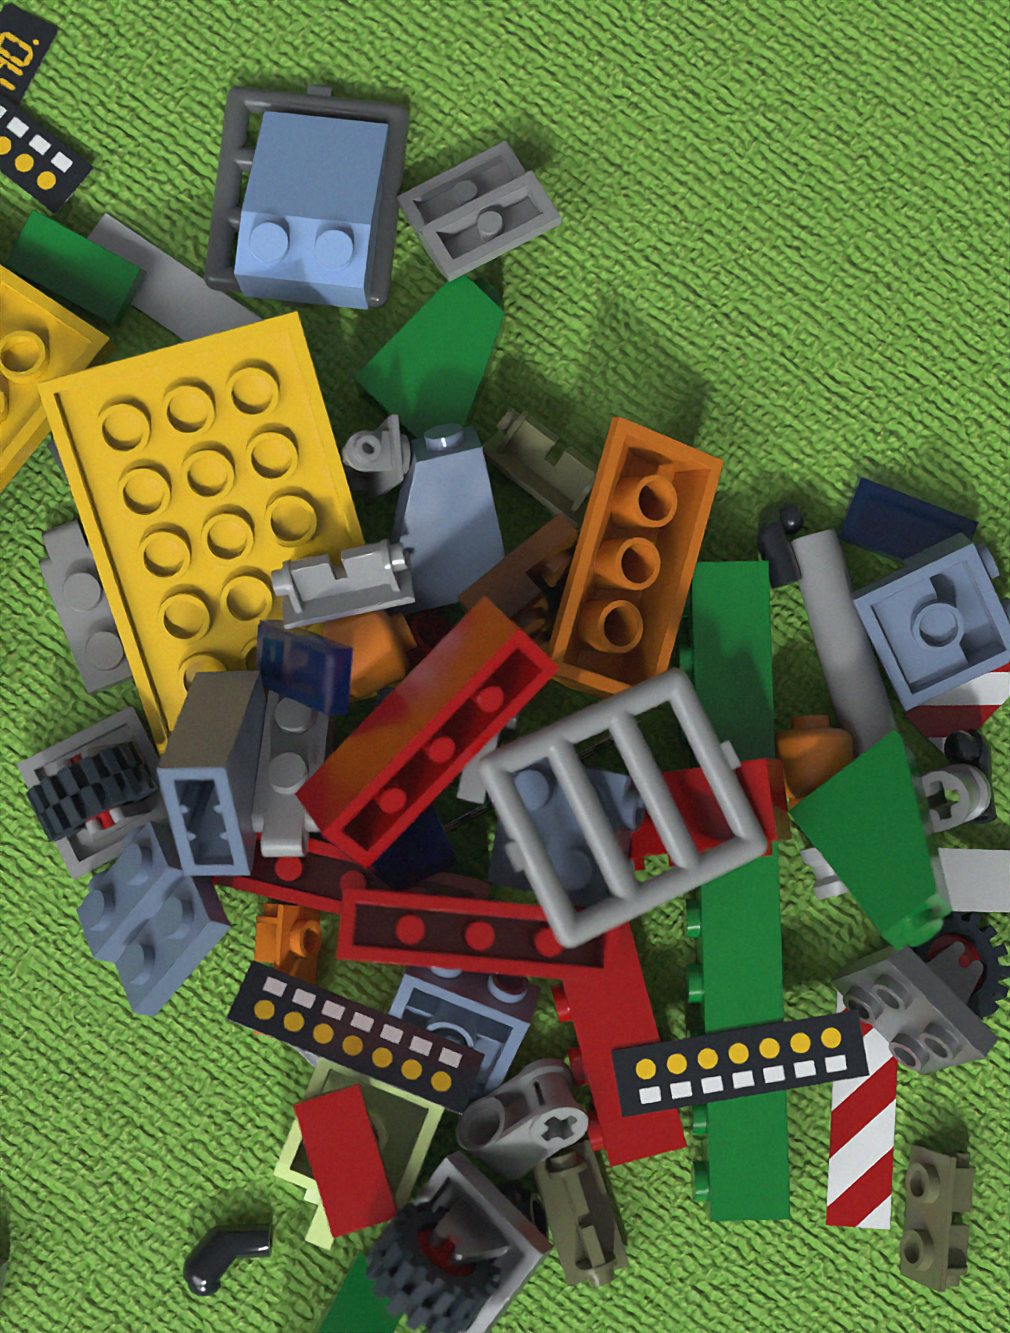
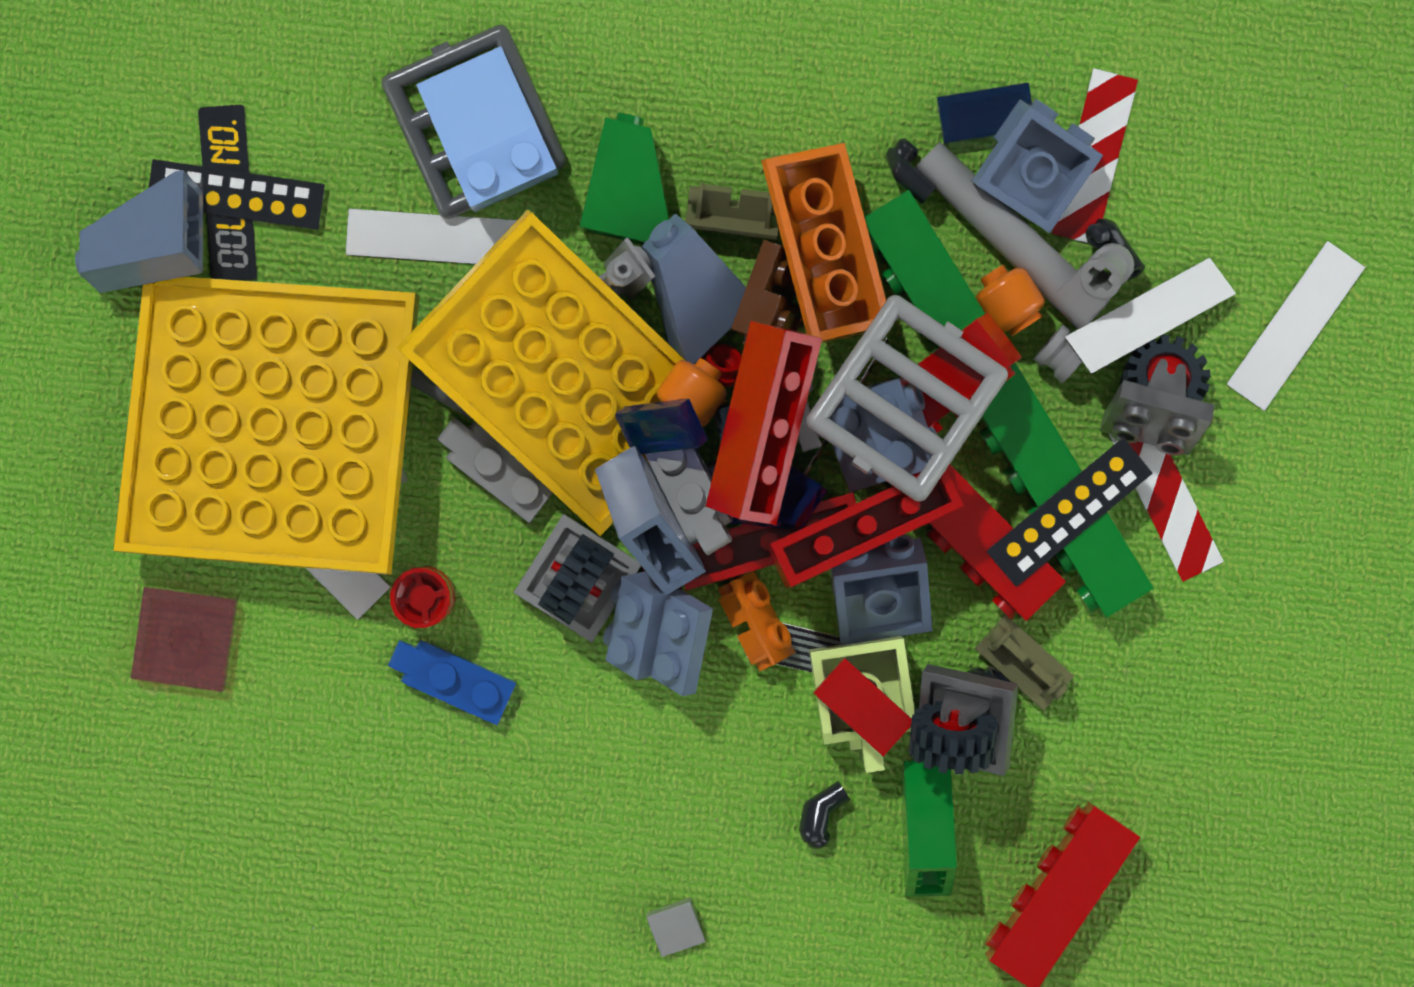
camera: 25 degrees left, 5 degrees up
green tile [5,210,147,327] -> none
black sticker [226,960,485,1115] -> none
light grey hinge [271,539,415,630] -> none
light grey slope [397,141,562,282] -> none
light grey piece [456,1058,588,1180] -> none
green slope [788,729,953,951] -> none
olive hinge [900,1144,976,1292] -> none

